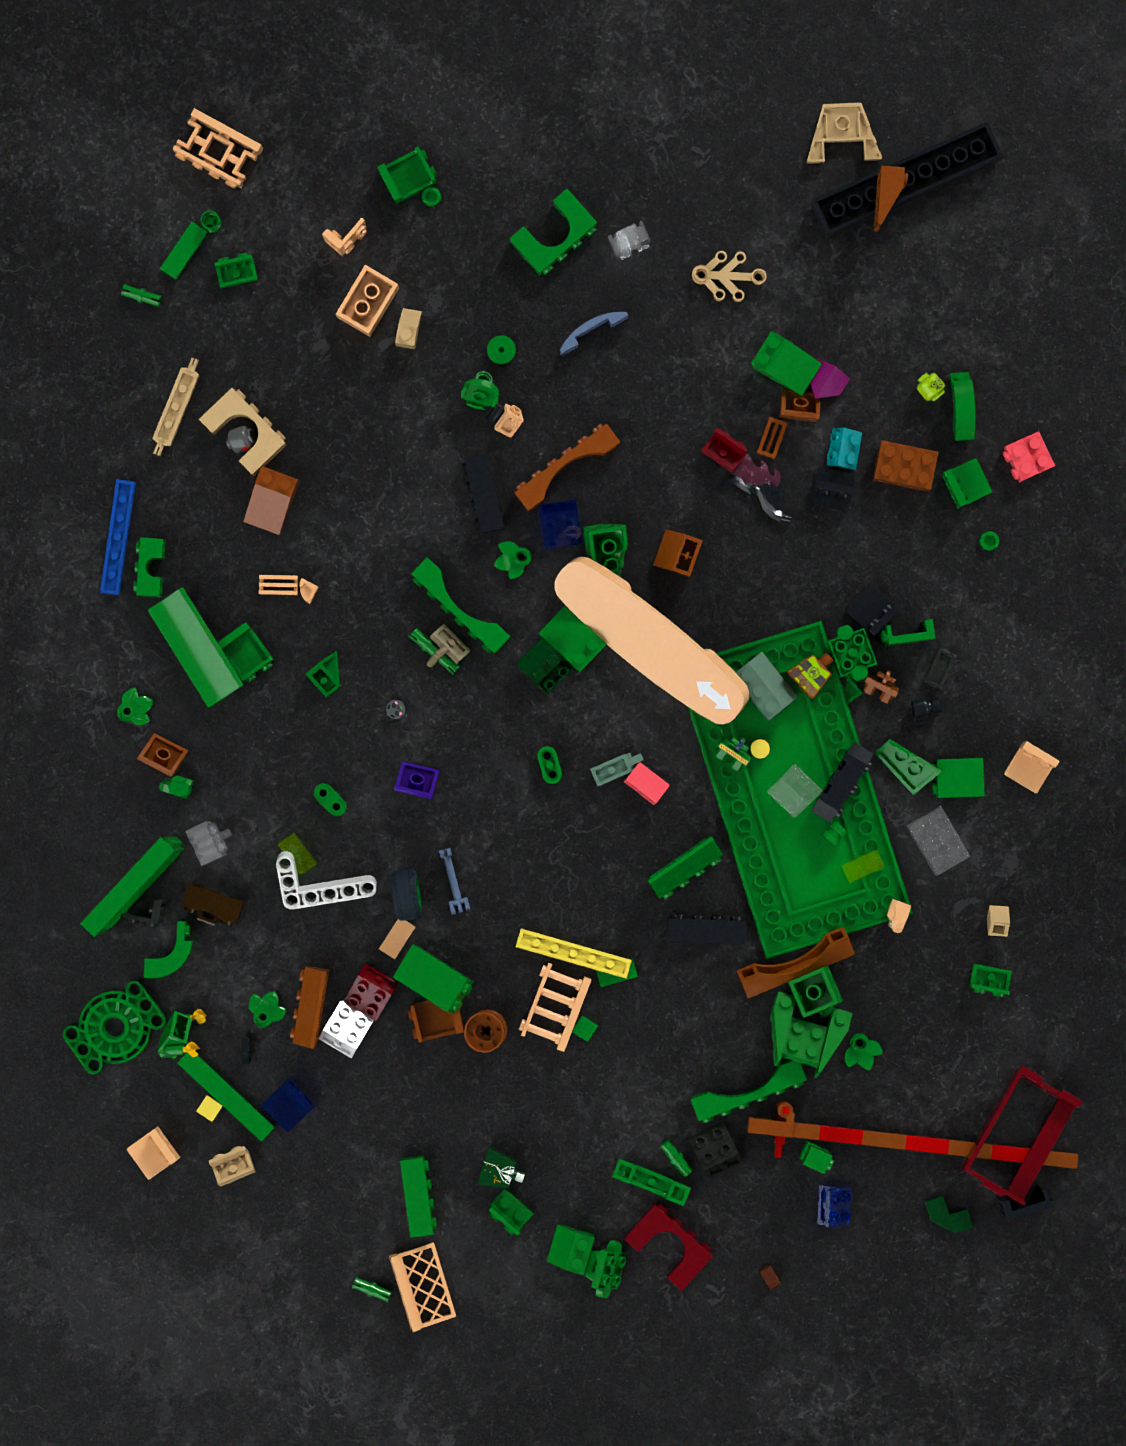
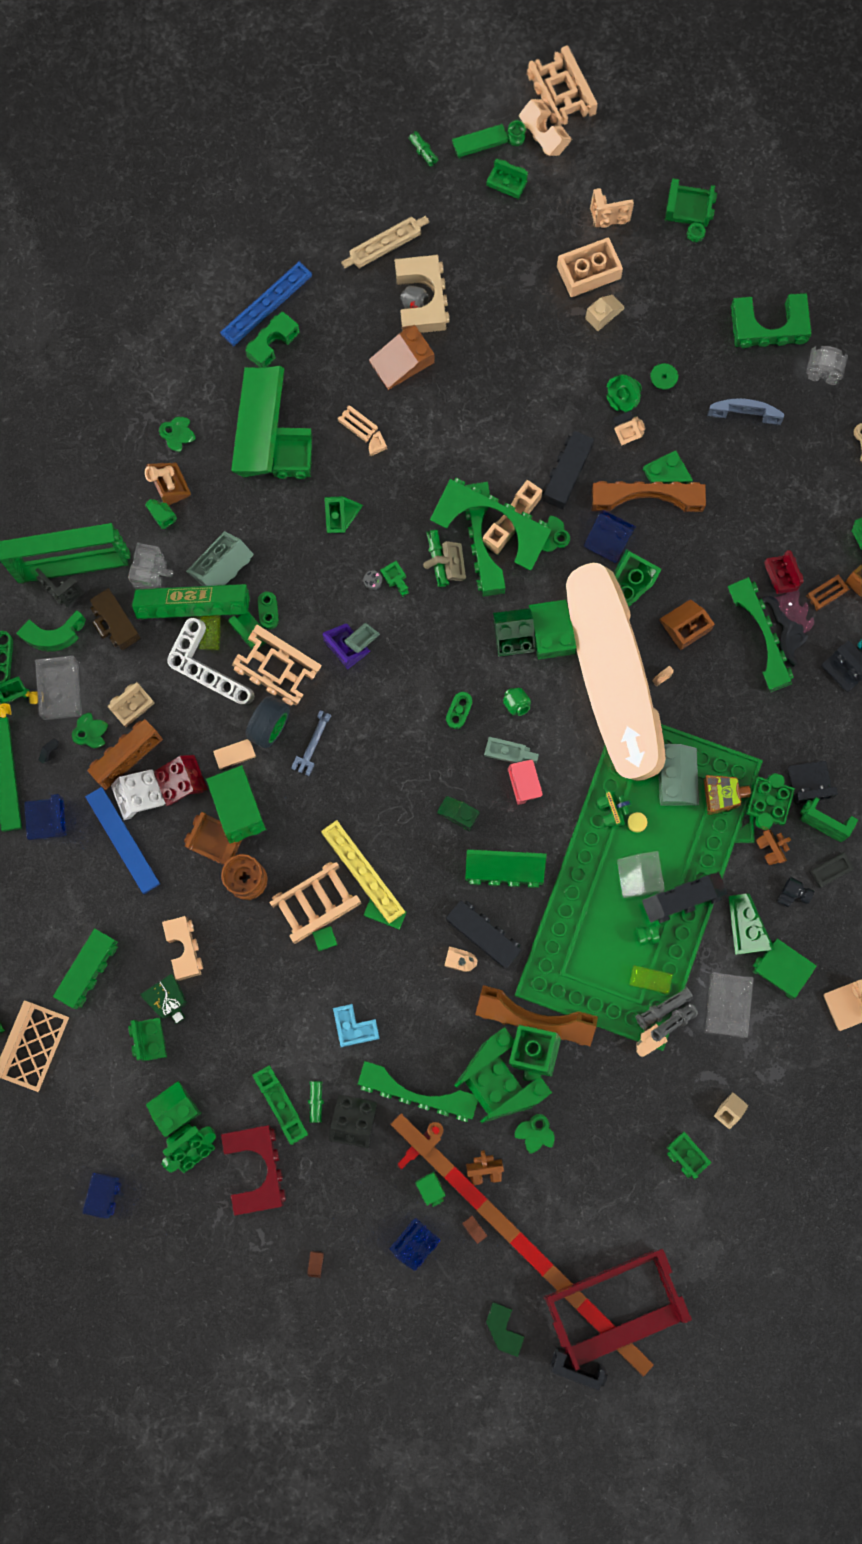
camera: 40 degrees right, 10 degrees down
none -> clear brick [35,656,82,720]
none -> clear blue brick [83,1172,121,1219]
none -> blue tile [85,787,160,894]
none -> tan bracket [108,682,155,727]
none -> green brick [132,584,250,619]
none -> light nougat piece [145,466,175,490]
none -> light nougat arch [162,916,203,980]
none -> sand green slope [187,531,254,586]
none -> green panel [228,612,265,650]
none -> light nougat fence [232,625,322,706]
none -> medium azure tile [333,1004,380,1047]
none -> sand green tile [345,623,380,653]
none -> green plate [380,561,409,597]
none -> green arch [430,477,551,571]
none -> dark green slope [437,796,480,832]
none -> light nougat rock [444,947,478,972]
none -> copper piece [462,1216,487,1244]
none -> dark orange hips [466,1150,504,1185]
none -> light nougat arch [483,480,543,555]
none -> green head [503,688,531,716]
none -> light nougat arch [519,99,572,156]
none -> dark grey pin [635,987,693,1031]
none -> green wing [643,450,693,484]
none -> dark grey pin [651,1002,698,1042]
none -> light nougat tile [652,666,673,686]
none -> green arch [728,577,794,692]

